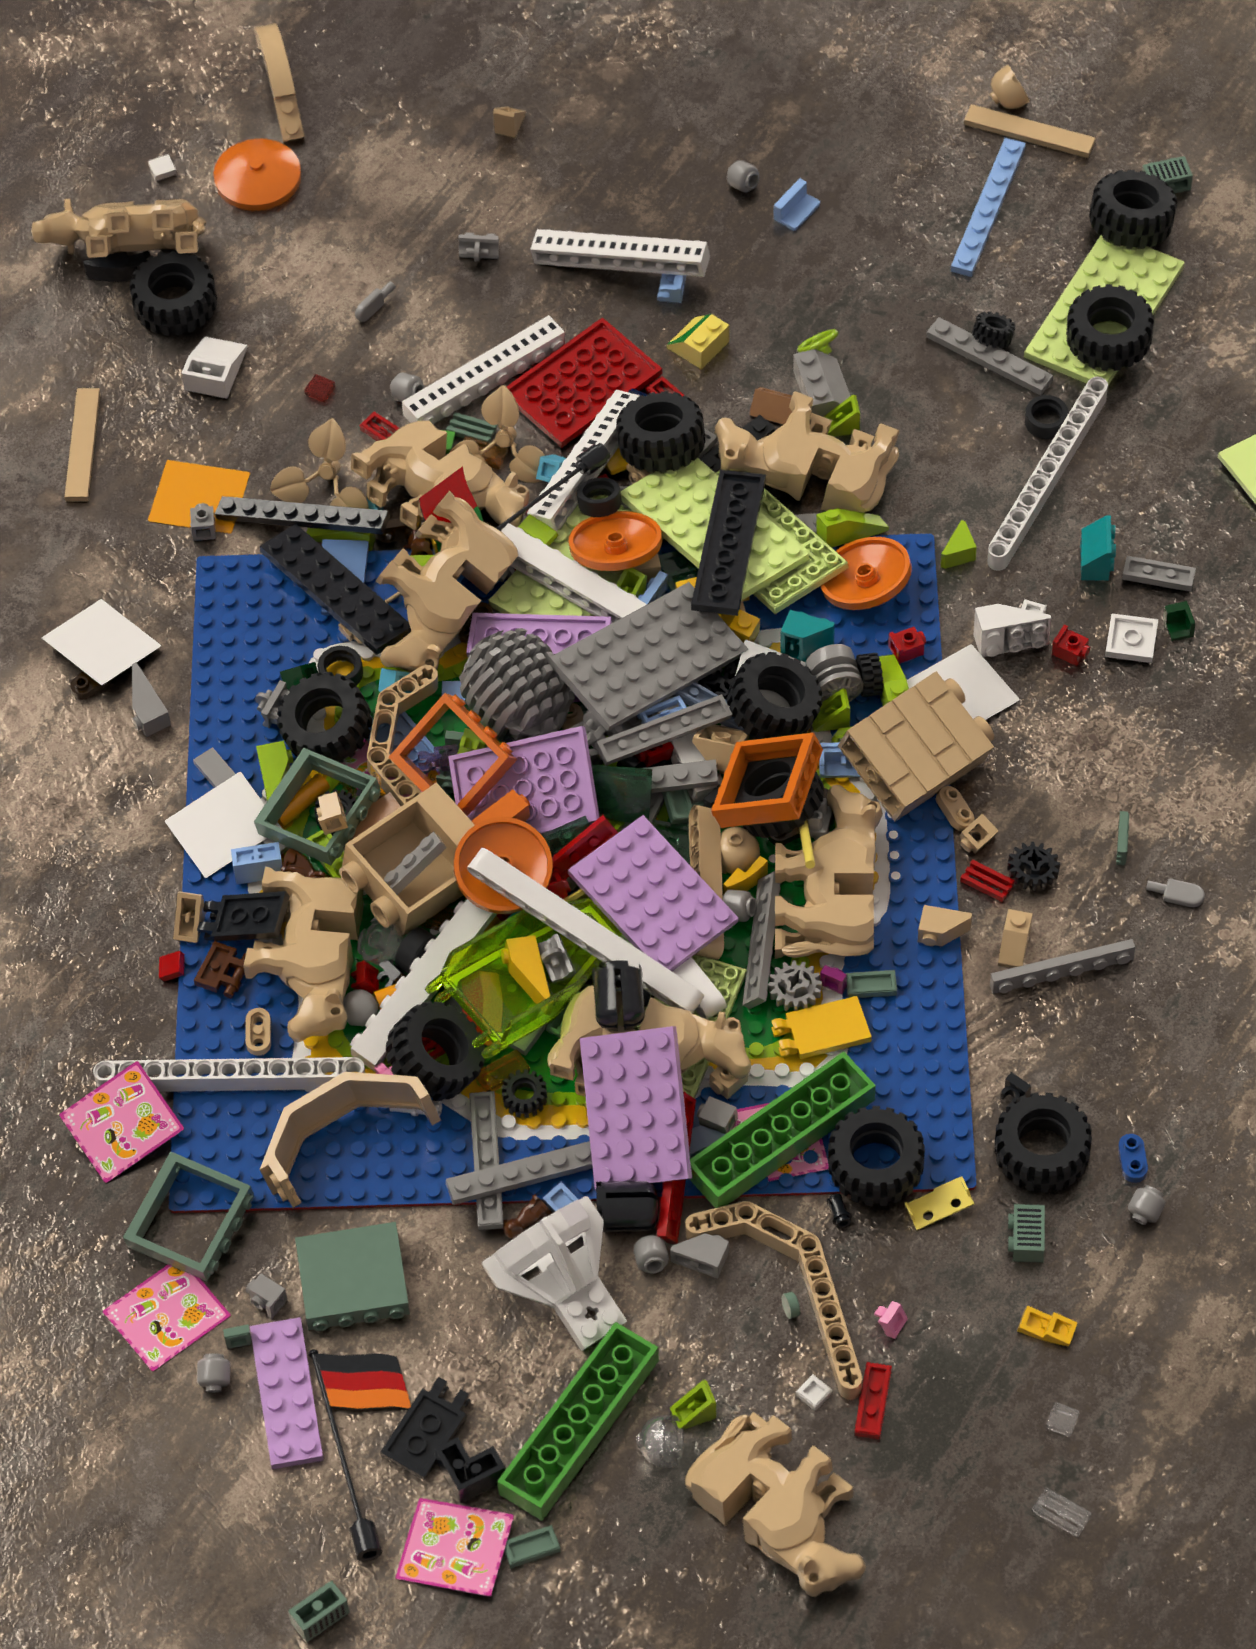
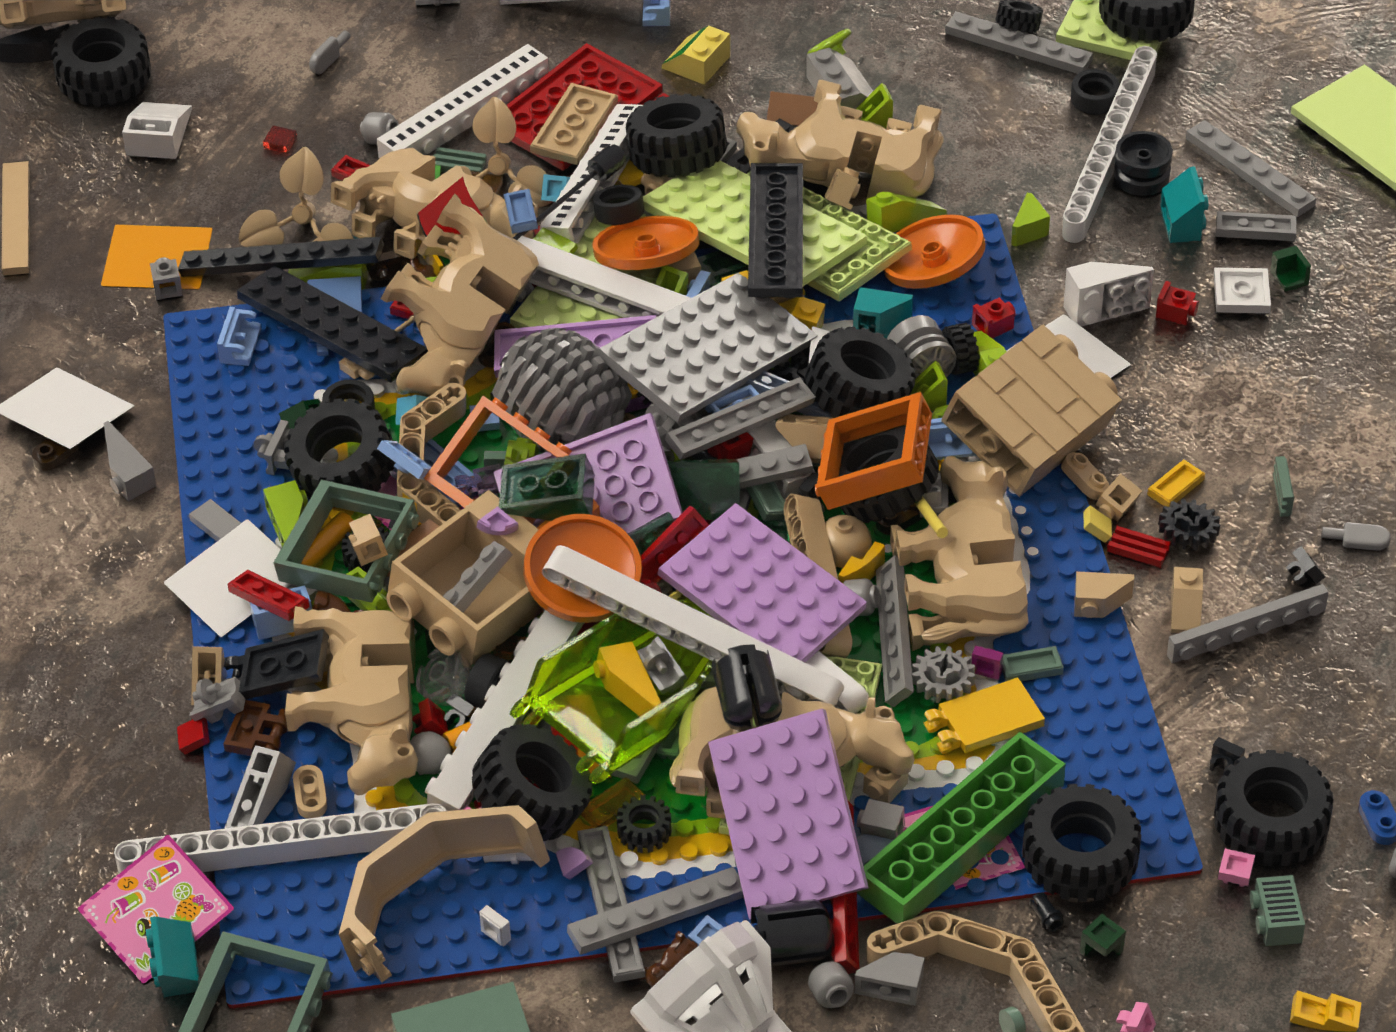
camera: 10 degrees left, 10 degrees down
light yellow piece [905,1176,974,1230] -> none
none -> teal slope [146,916,200,997]
none -> light grey hips [190,677,245,724]
none -> light blue hinge [217,306,261,366]
none -> light grey slope [224,745,296,829]
none -> red tile [227,570,310,621]
none -> light blue plate [377,440,431,480]
none -> lavender tile [476,506,518,535]
none -> white tile [479,905,511,947]
none -> clear green slope [499,453,595,521]
none -> medium blue tile [504,189,538,234]
none -> tan tile [530,83,618,165]
none -> lavender tile [556,847,593,880]
none -> tan brick [824,167,860,210]
none -> dark green panel [1080,914,1126,957]
none -> light yellow tile [1083,506,1112,543]
none -> black wheel [1113,131,1173,196]
none -> yellow tile [1147,459,1205,507]
none -> light grey plate [1186,120,1317,217]
none -> bright pink tile [1218,849,1255,887]
none -> tile [1286,546,1325,585]

